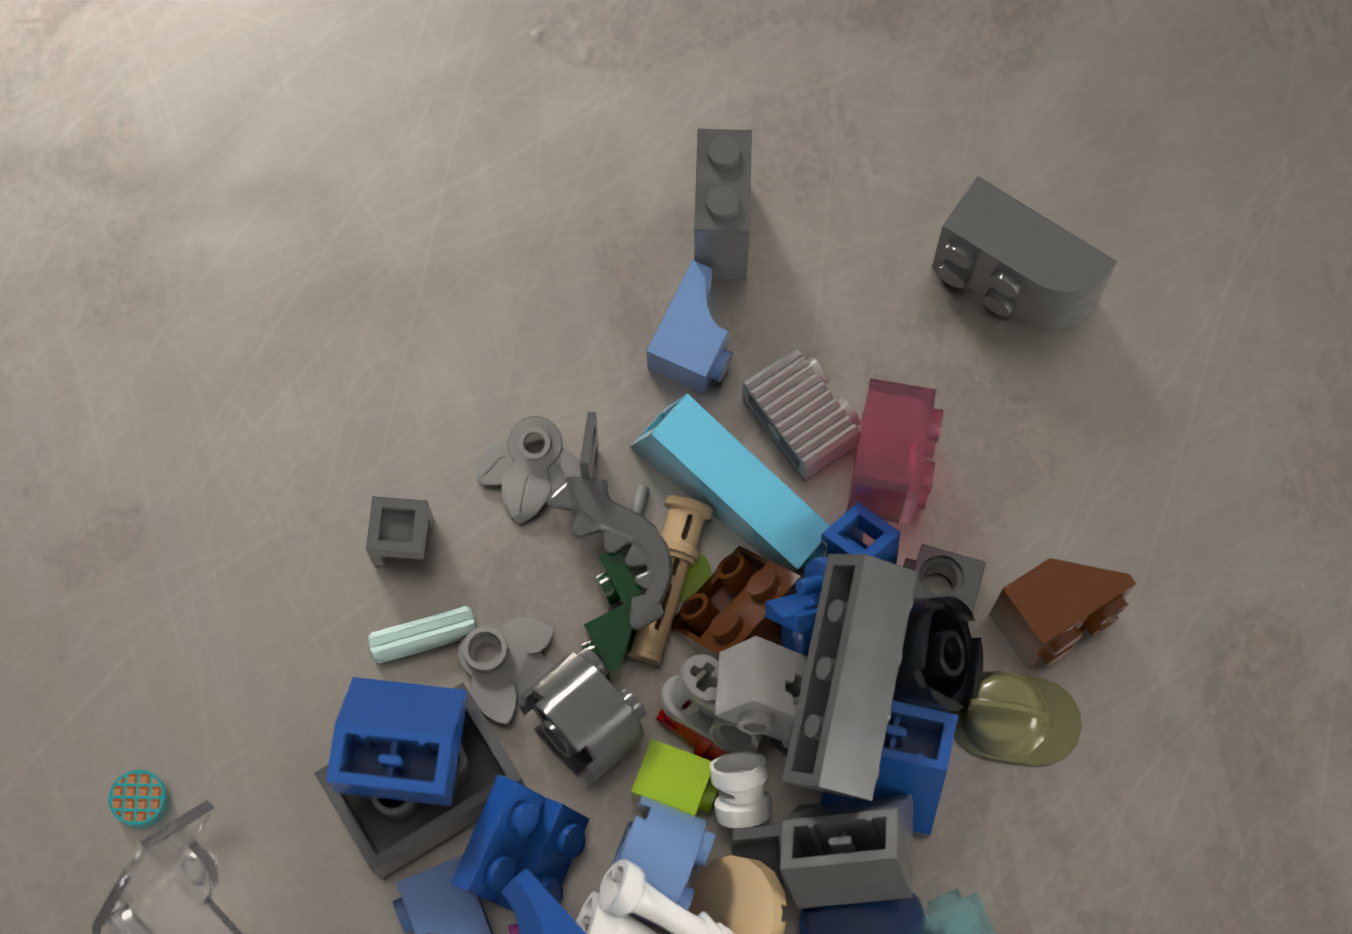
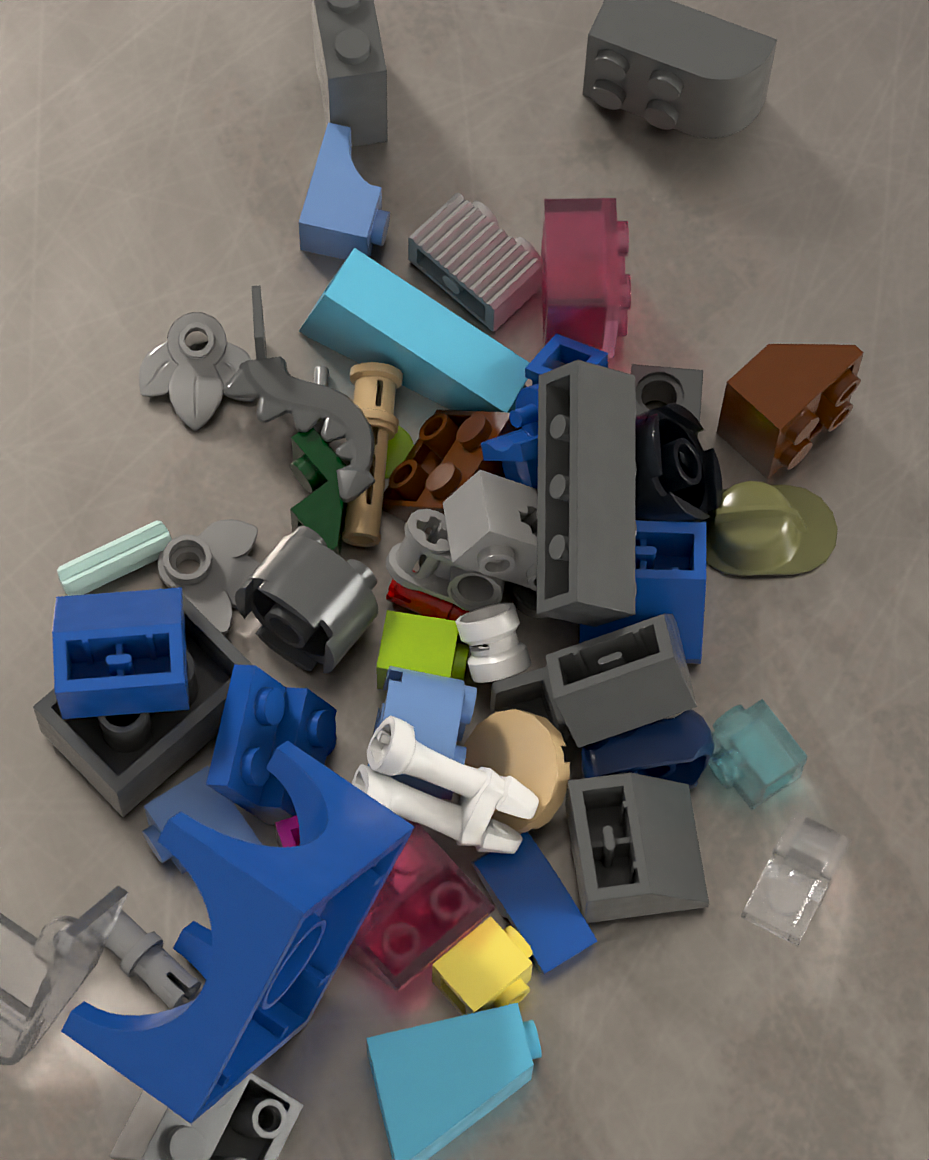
camera: 15 degrees left, 5 degrees down
dark grey panel [366,496,433,566] -> none

